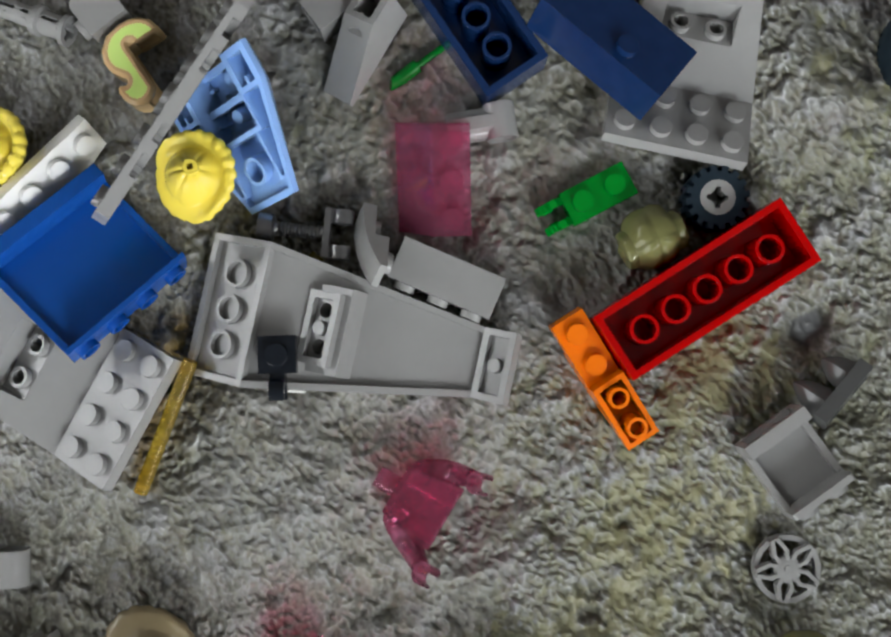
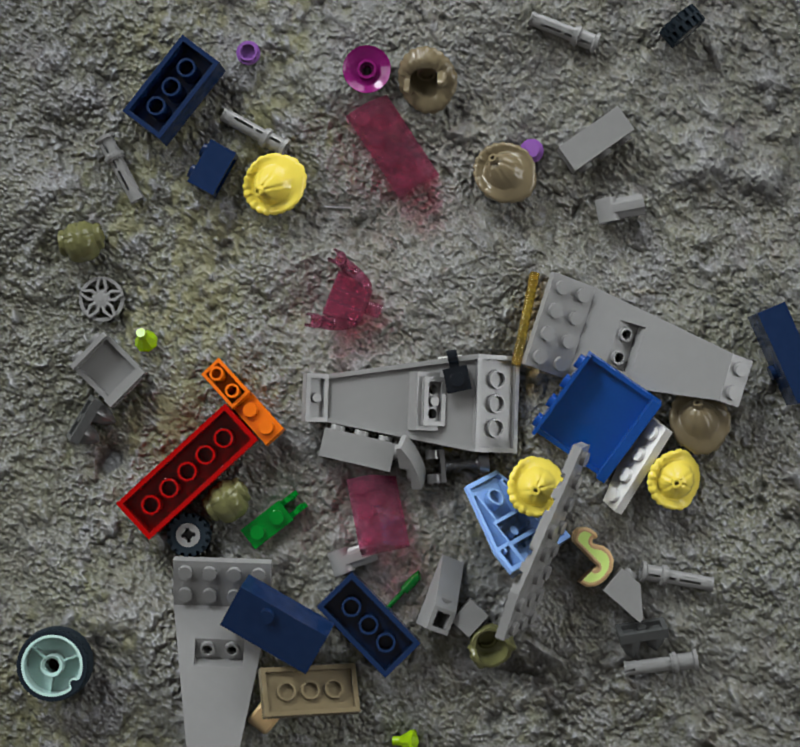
camera: 170 degrees right, 0 degrees up
none -> lime rock [135,328,158,352]

